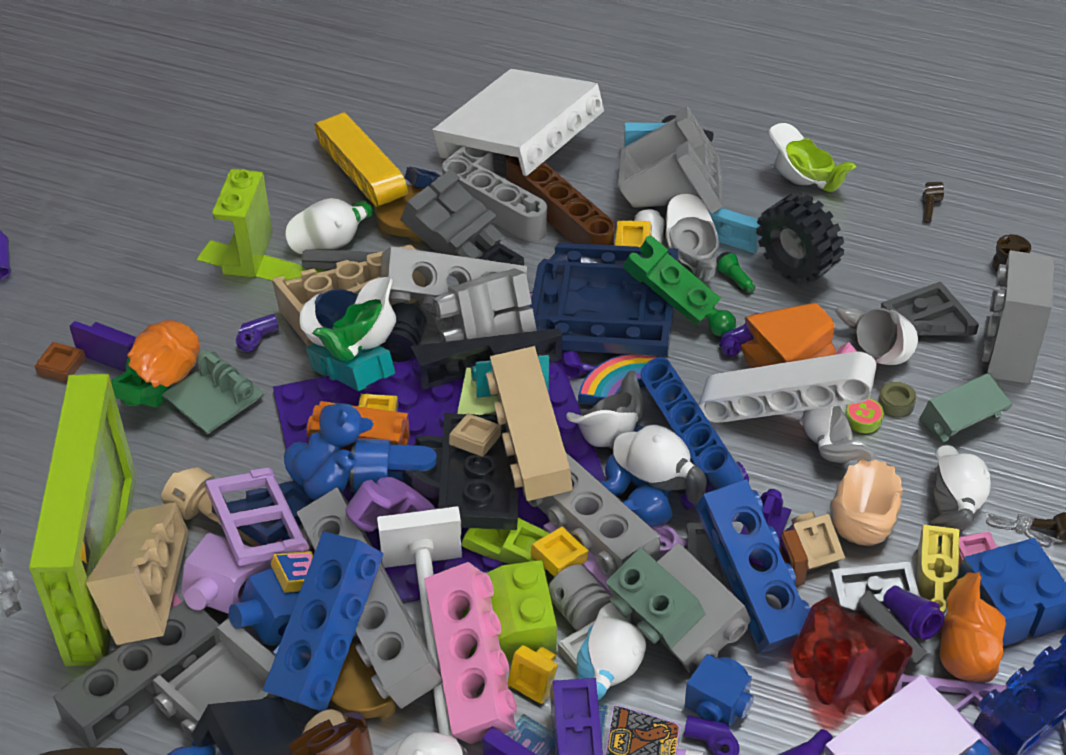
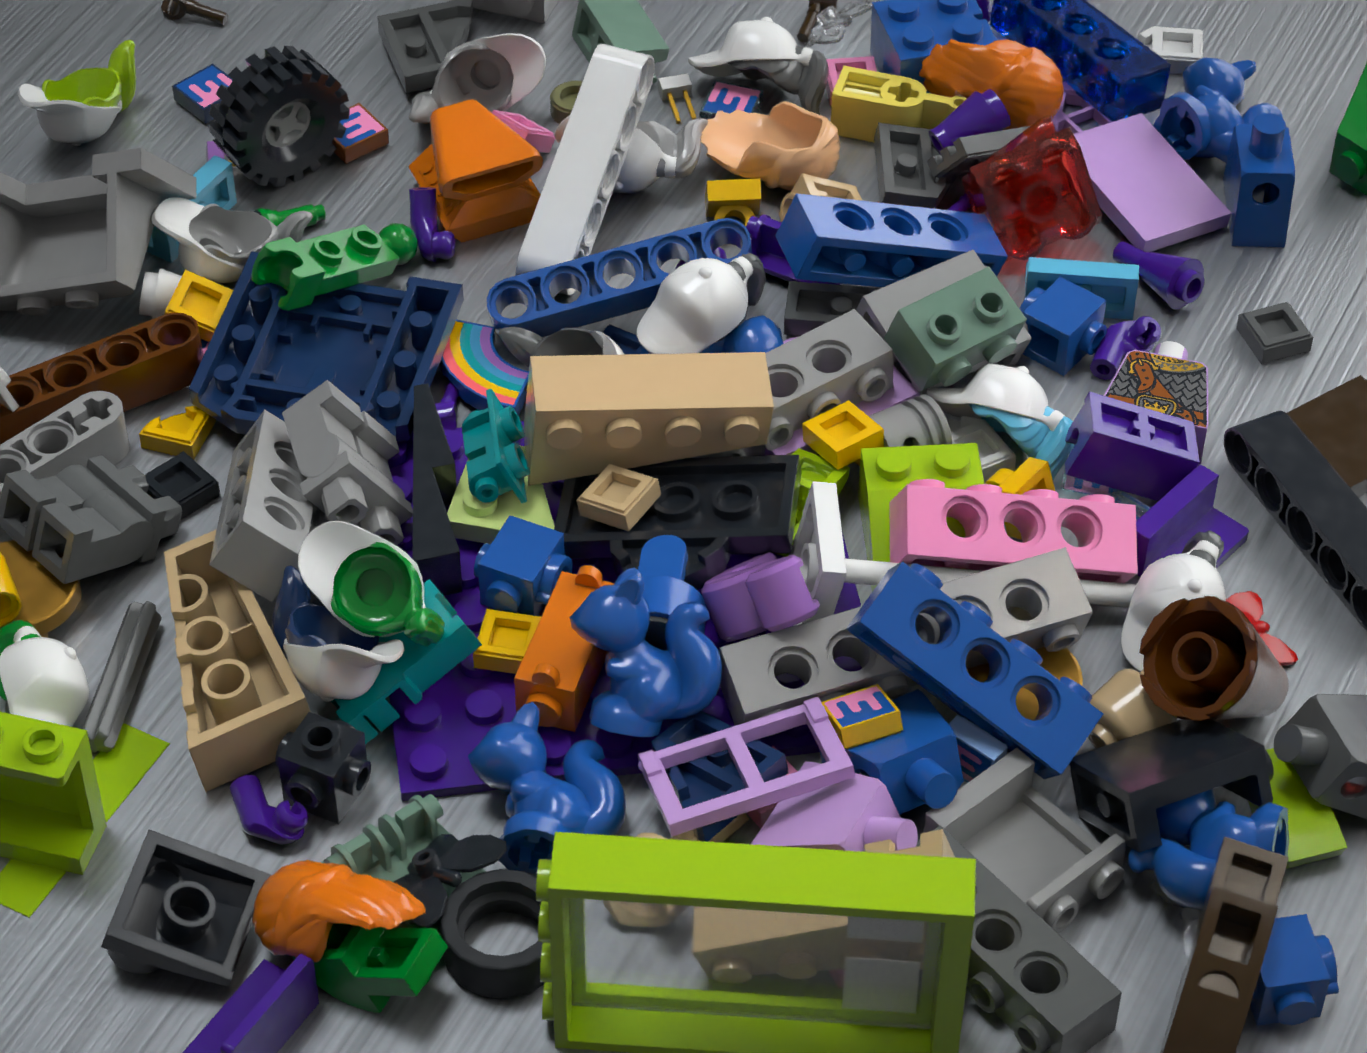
camera: 85 degrees left, 0 degrees up
none -> black slope [101,829,271,987]
none -> yellow tile [139,406,216,460]
none -> tile [172,64,233,124]
none -> black brick [275,712,371,825]
none -> tile [332,103,389,163]
none -> black piece [394,834,507,928]
none -> black tyre [440,869,545,999]
none -> blue animal [468,702,626,874]
none -> blue brick [474,515,573,616]
none -> white piece [658,73,696,124]
none -> tile [699,80,764,120]
none -> yellow tile [705,179,762,226]
none -> medium azure panel [1024,257,1139,320]

